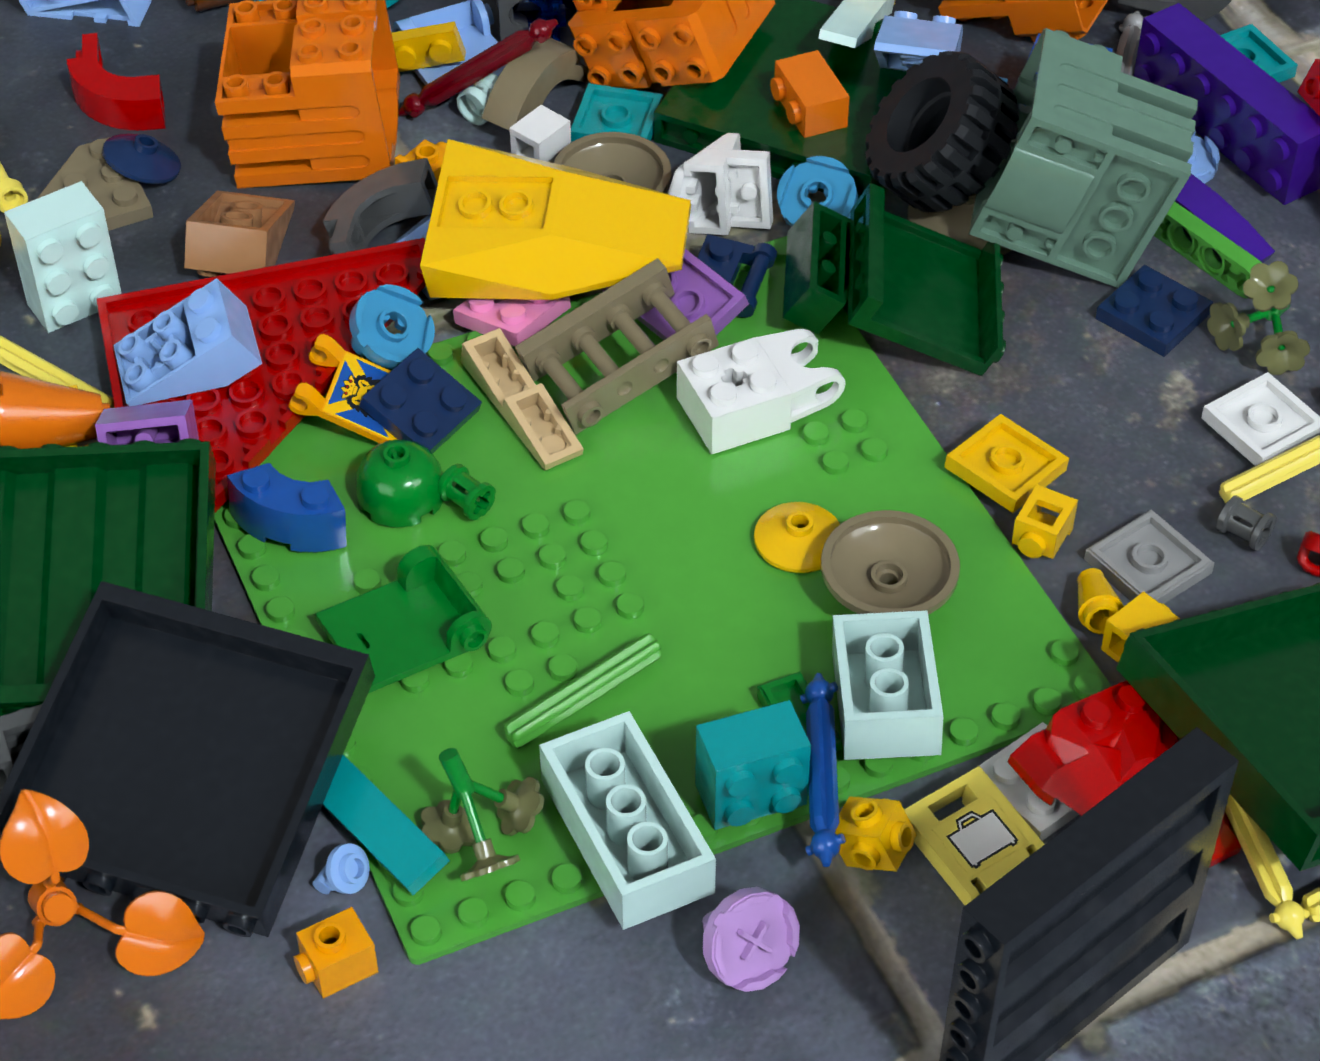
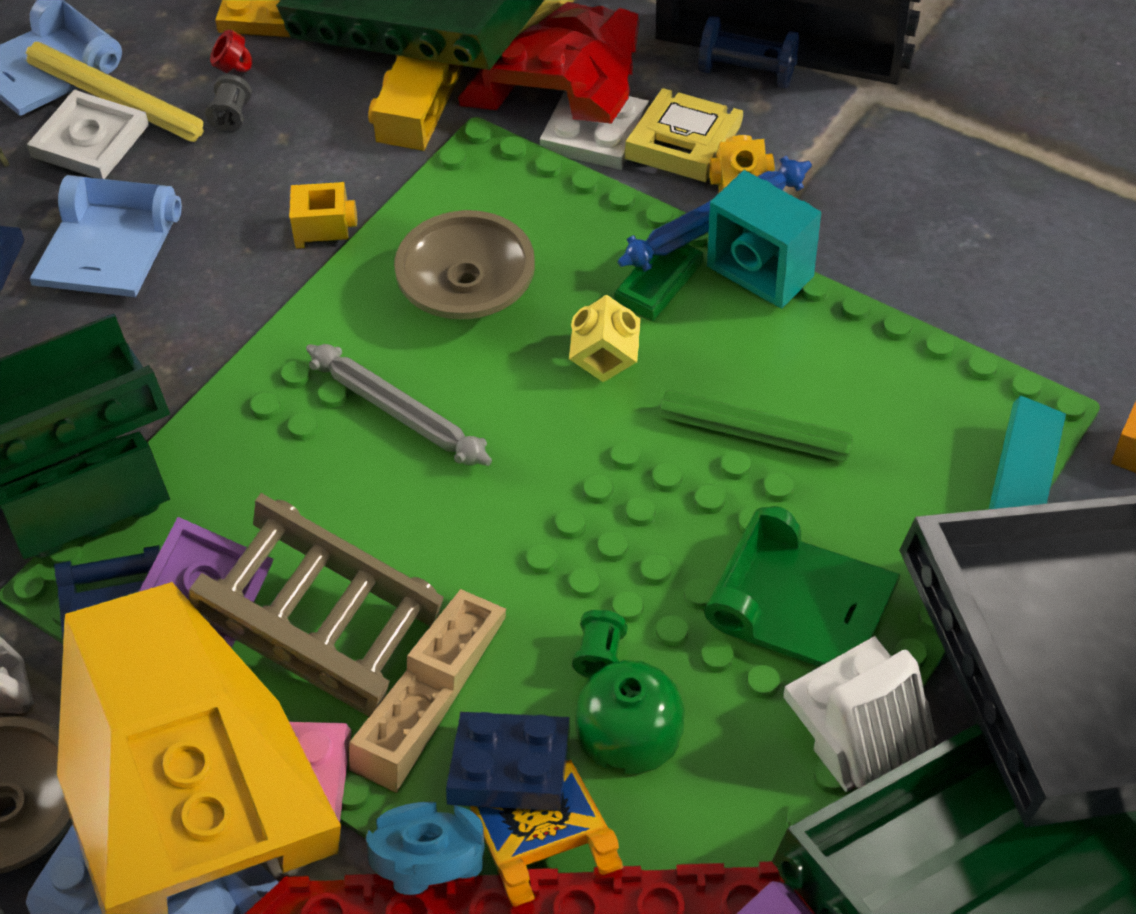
camera: 120 degrees left, 5 degrees up
blue brick [227,463,347,552] -> none
light blue plate [312,843,370,894] -> none
olive plant [420,748,544,881] -> none
light aqua brick [539,711,716,930] -> none
white brick [677,329,846,454] -> none
lavender tile [702,887,800,992] -> none
yellow dish [754,502,840,573] -> none
light aqua brick [832,610,943,760] -> none
yellow plate [944,414,1069,513] -> none
yellow cone [1077,568,1124,634] -> none
light grey tile [1084,509,1215,604] -> none
none -> light blue door [30,175,182,297]
none -> light grey wheel [306,344,492,466]
none -> light yellow brick [569,295,640,382]
none -> white piece [783,636,937,792]

